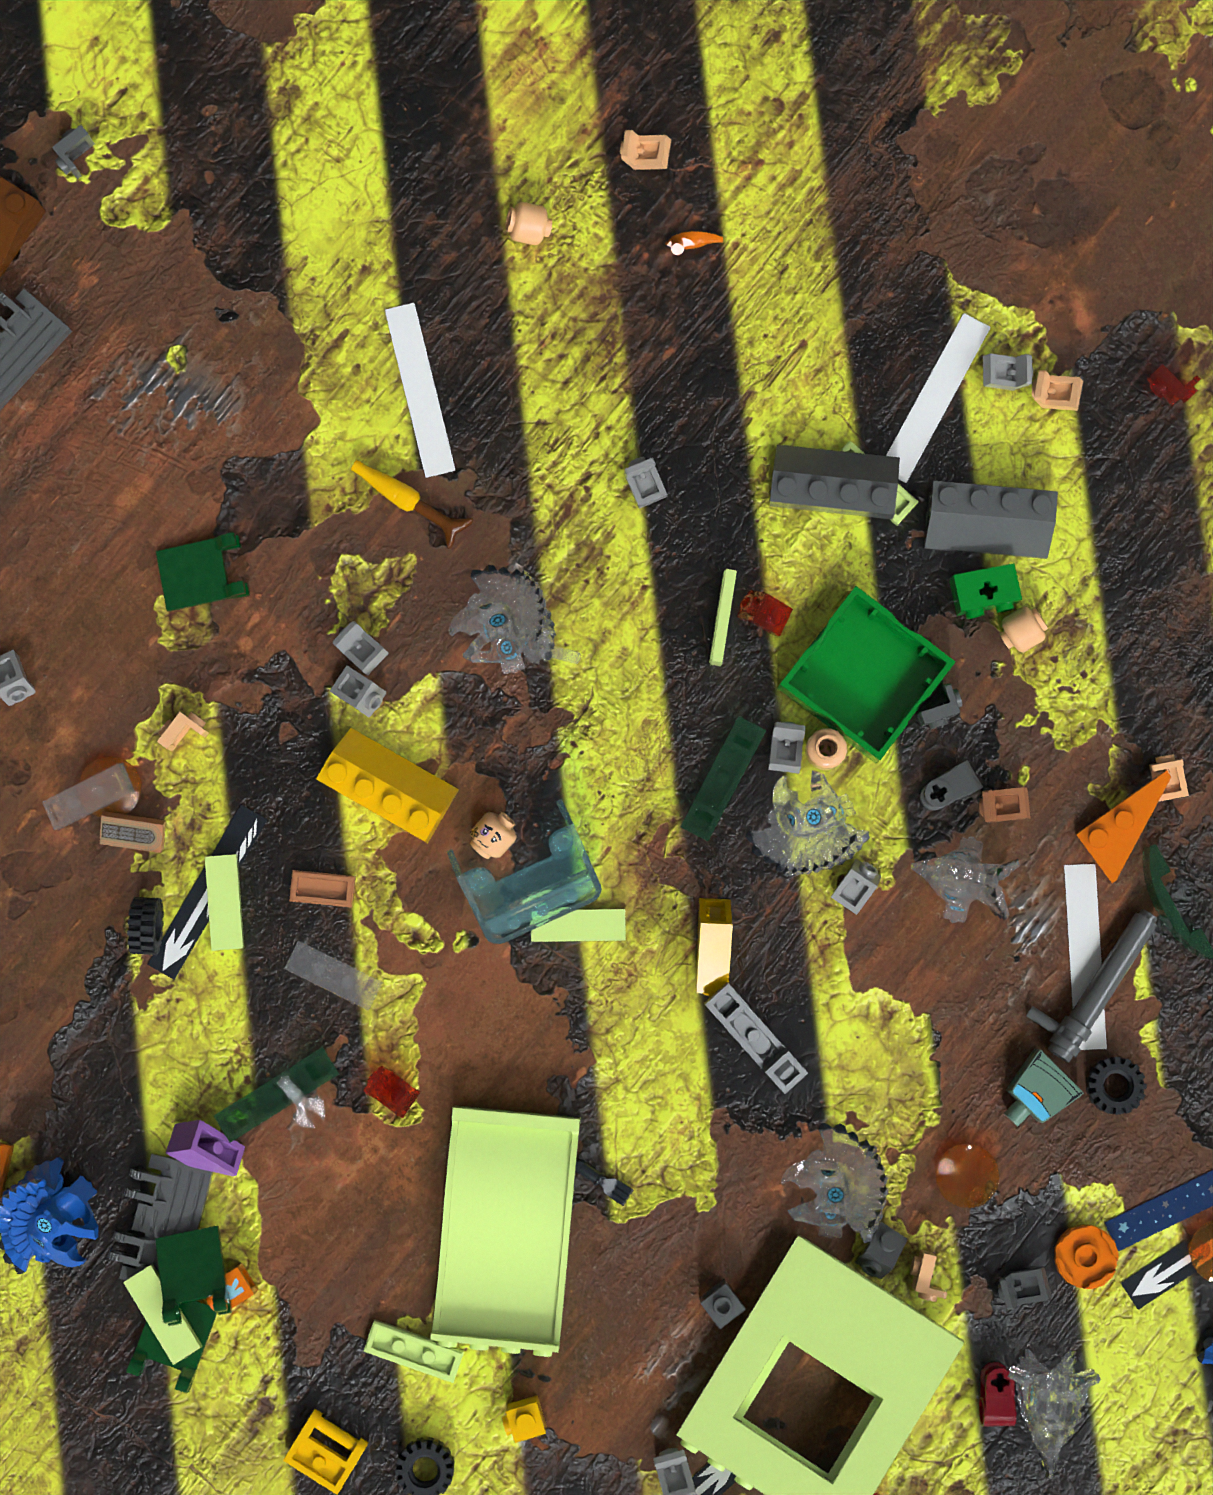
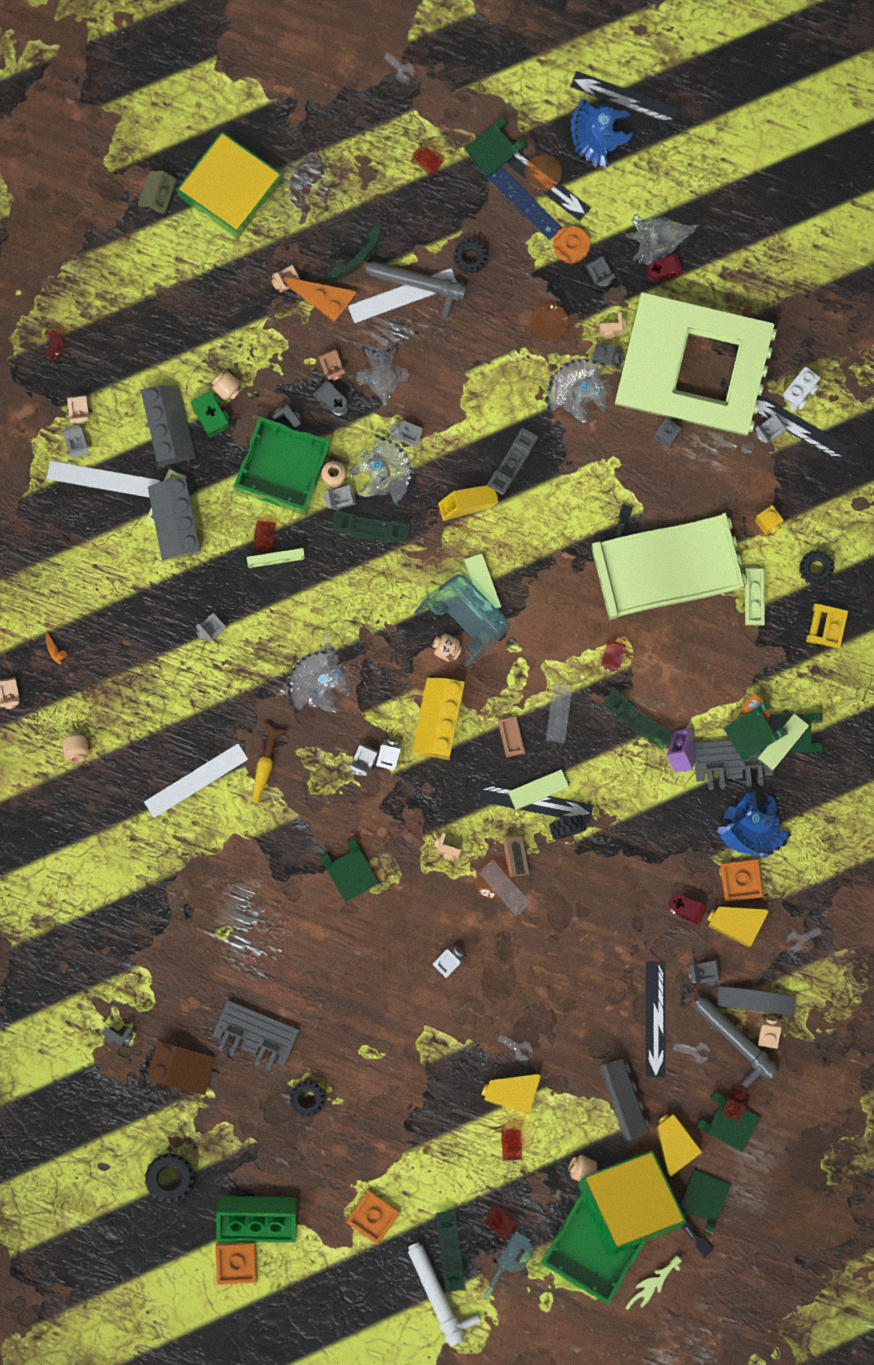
camera: 110 degrees left, 5 degrees down
clear bar [278,1076,325,1128] -> none
sand green torso [1004,1049,1083,1127] -> none

